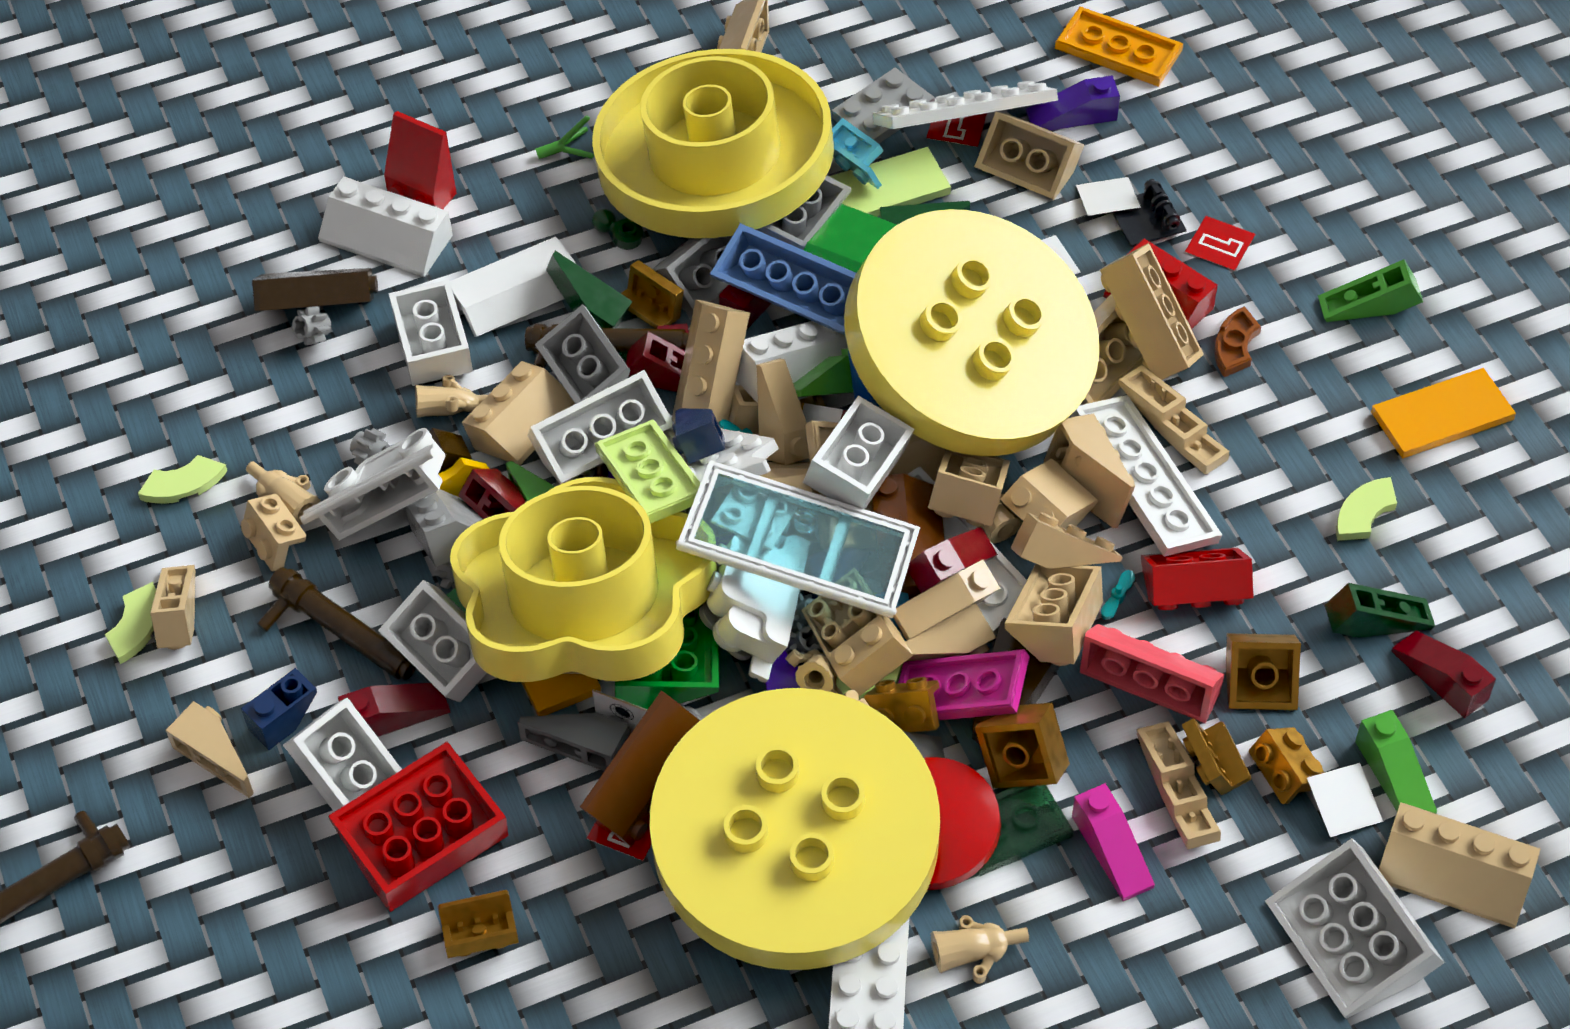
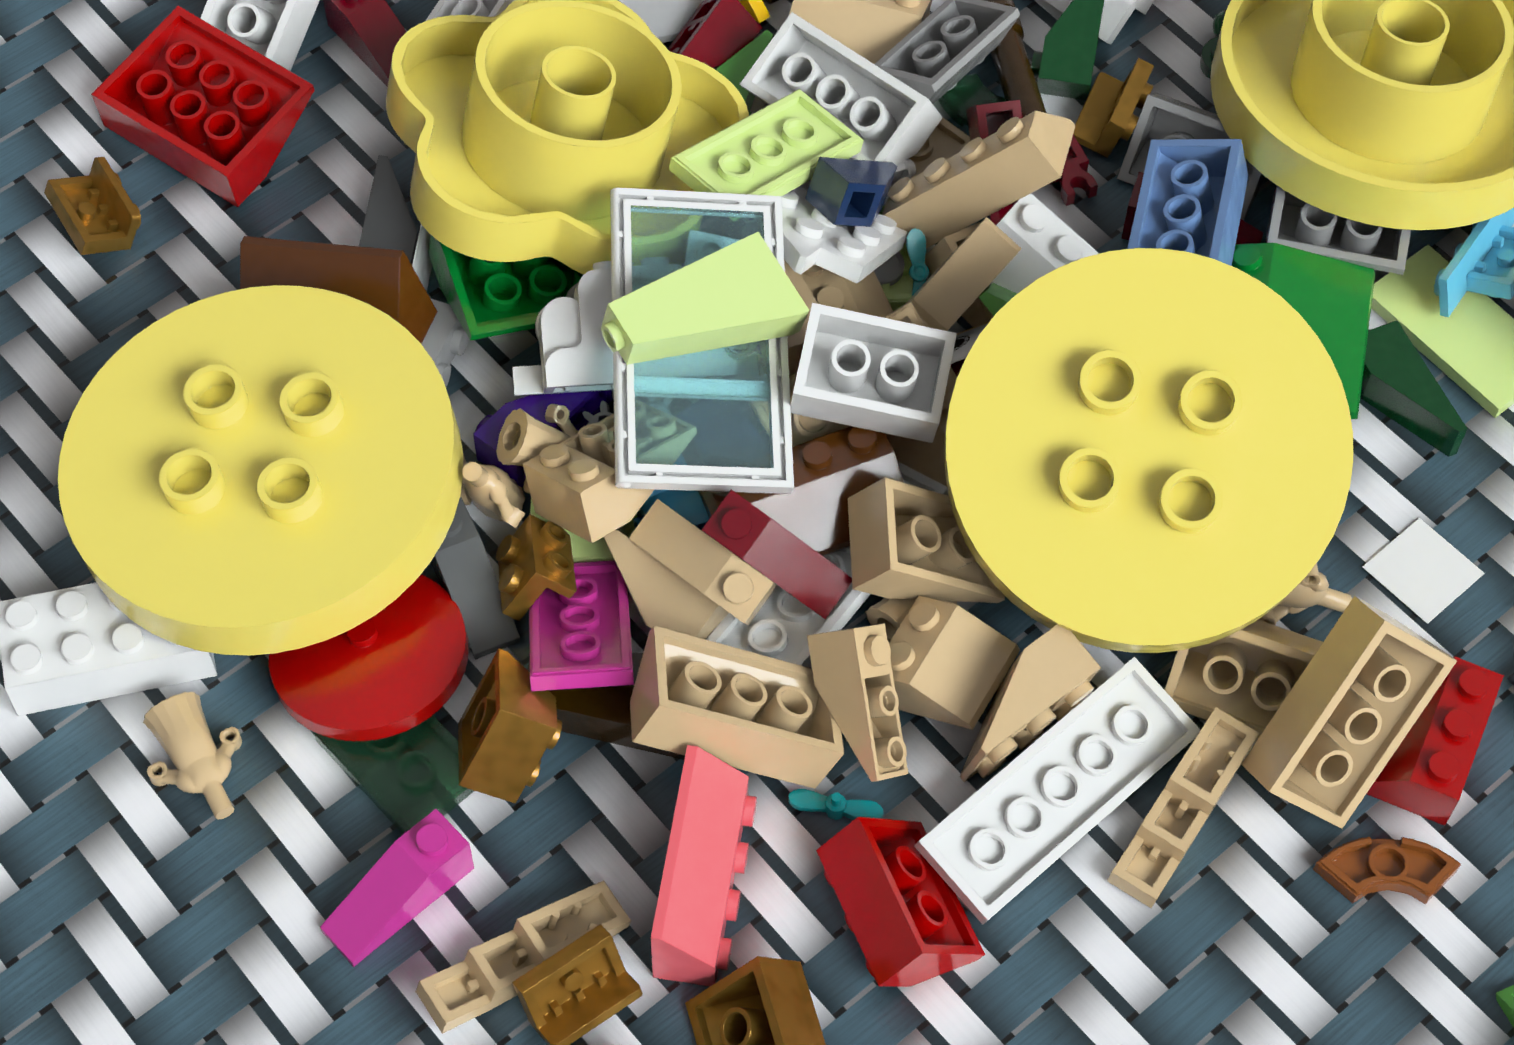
camera: 70 degrees right, 5 degrees up
none -> yellowish green slope [601,232,809,365]

